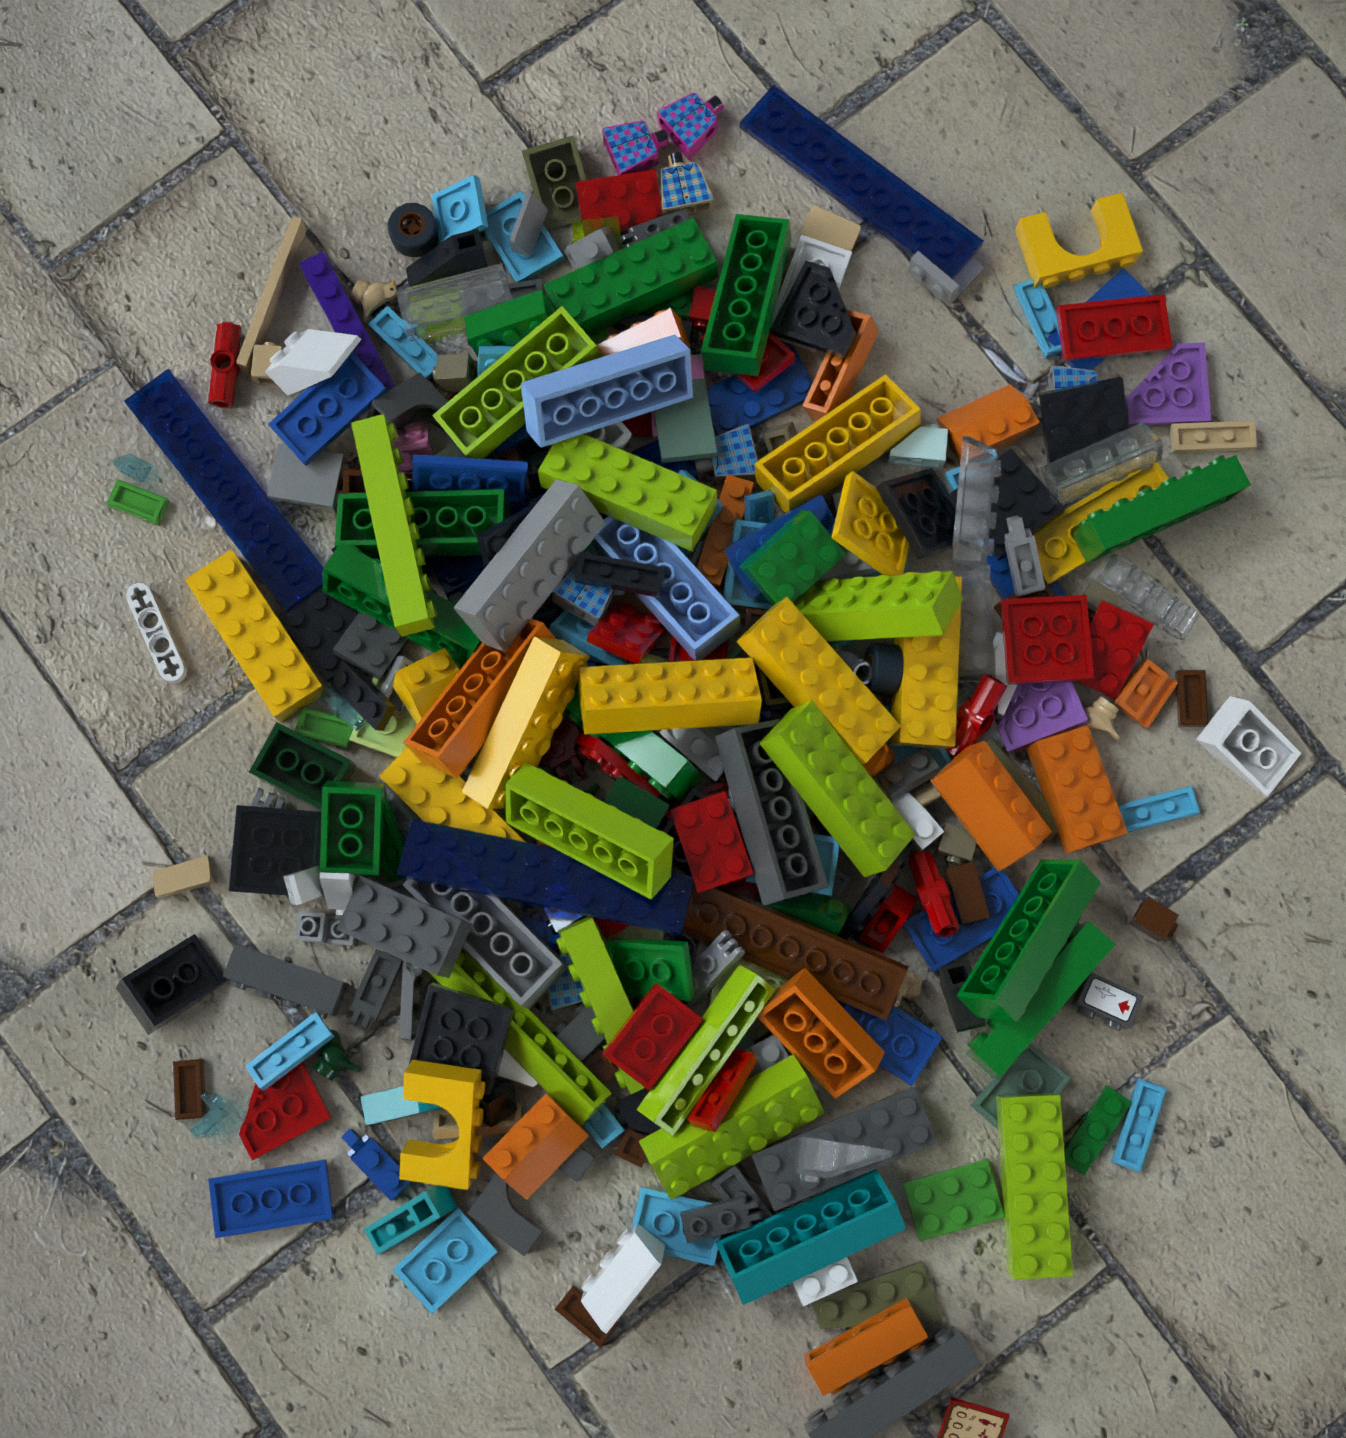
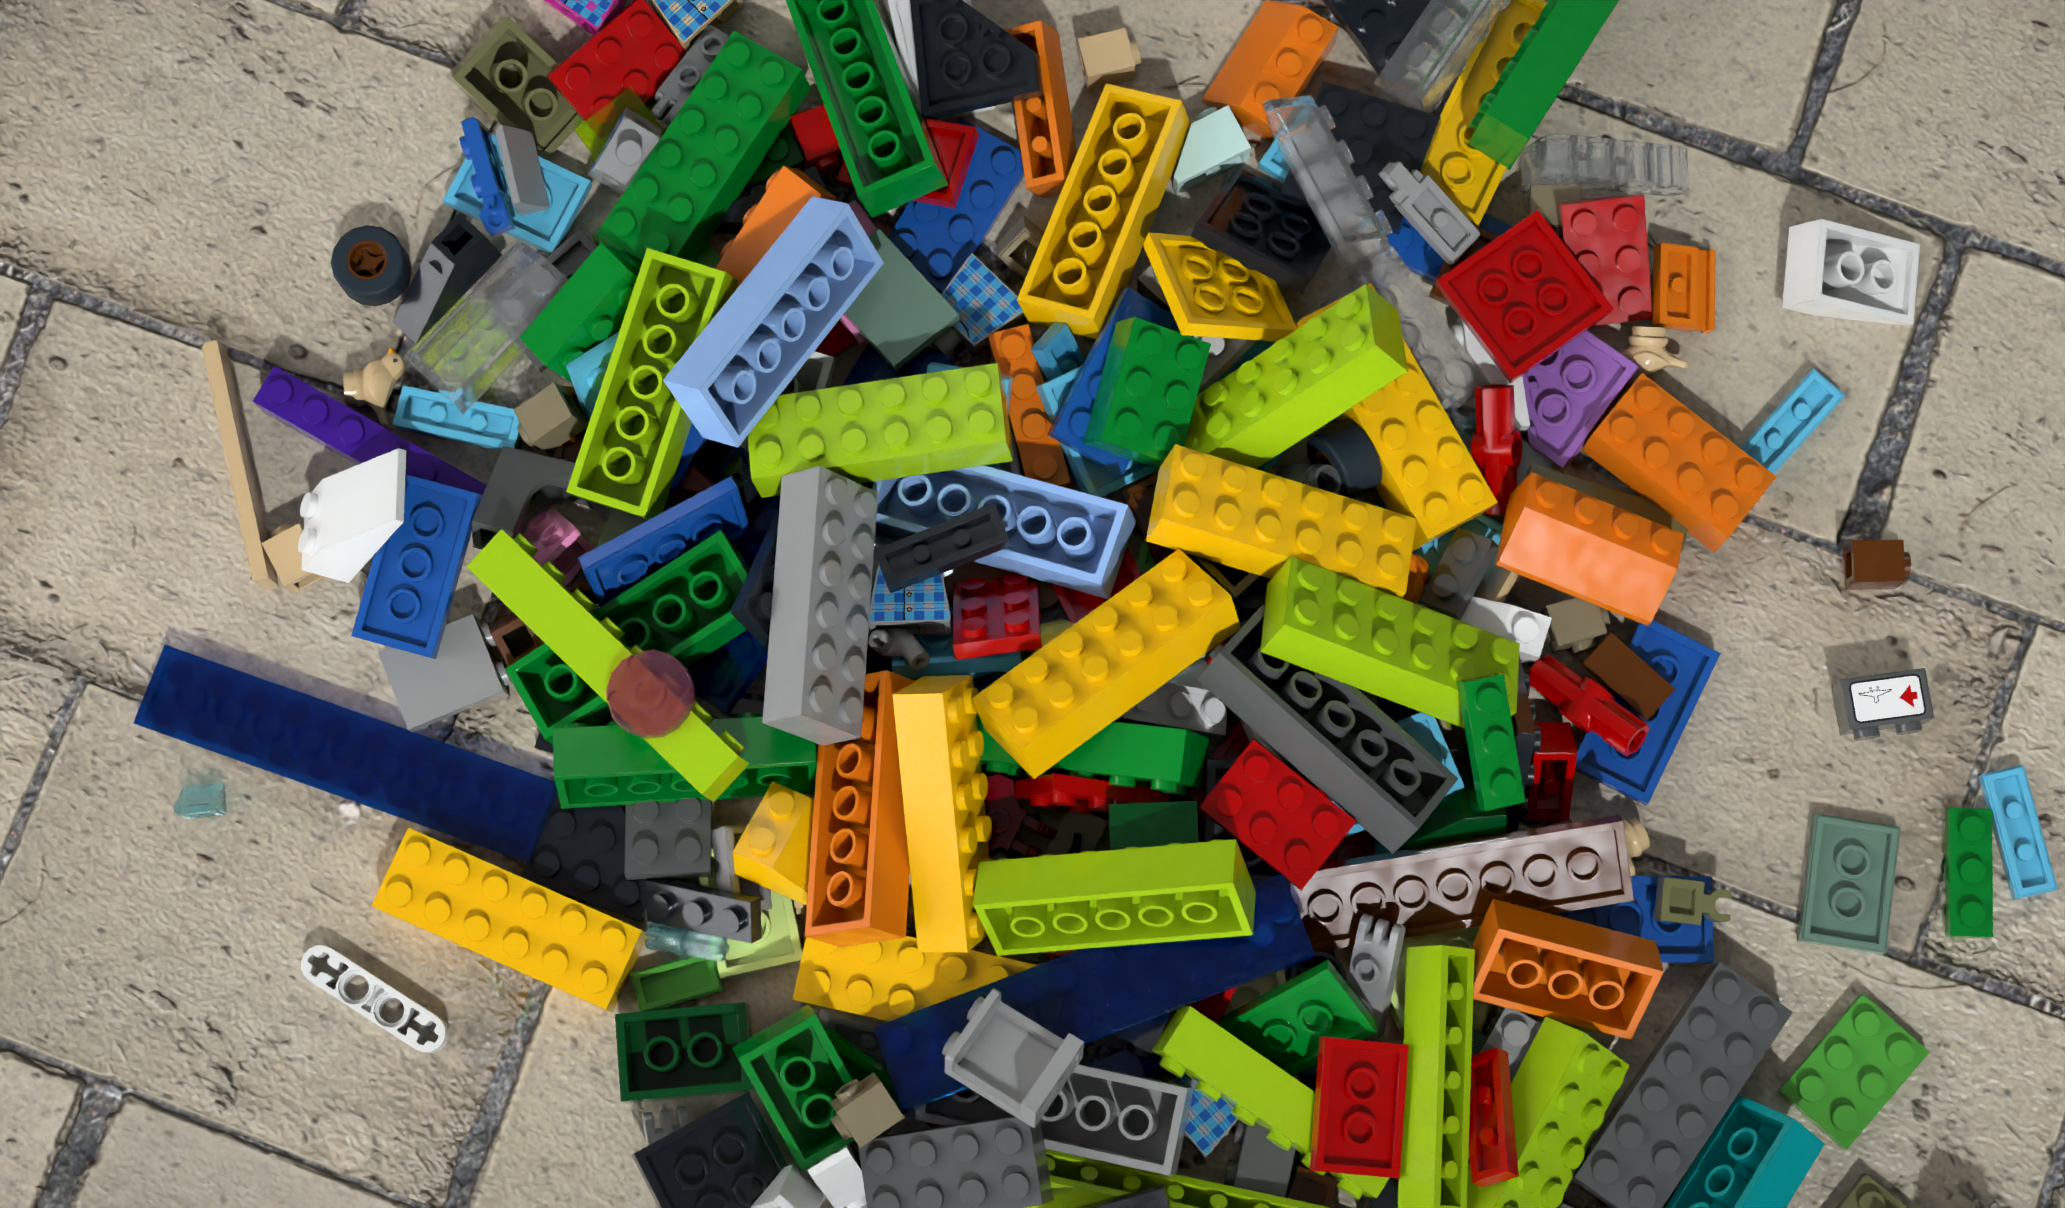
camera: 30 degrees left, 0 degrees up
bright green tile [106,479,170,526] -> none
red piece [208,322,242,408] -> none
medium azure plate [431,175,489,244] -> none
clear slope [794,1135,892,1183] -> none
pearl dark grey slope [940,959,985,1033] -> none
green brick [957,859,1101,1022] -> none
green brick [966,921,1116,1077] -> none
lime brick [996,1093,1073,1280] -> none
reddish brown tile [1175,670,1208,727] -> none
none -> blue hinge [459,117,515,236]
none -> clear pink tile [606,650,695,739]
none -> dark tan brick [830,1073,905,1148]
none -> light grey arm [869,628,930,670]
none -> light grey panel [942,988,1084,1129]
none -> tan brick [1078,27,1141,90]
none -> green plate [1457,673,1525,811]
none -> olive plate [1654,877,1732,925]

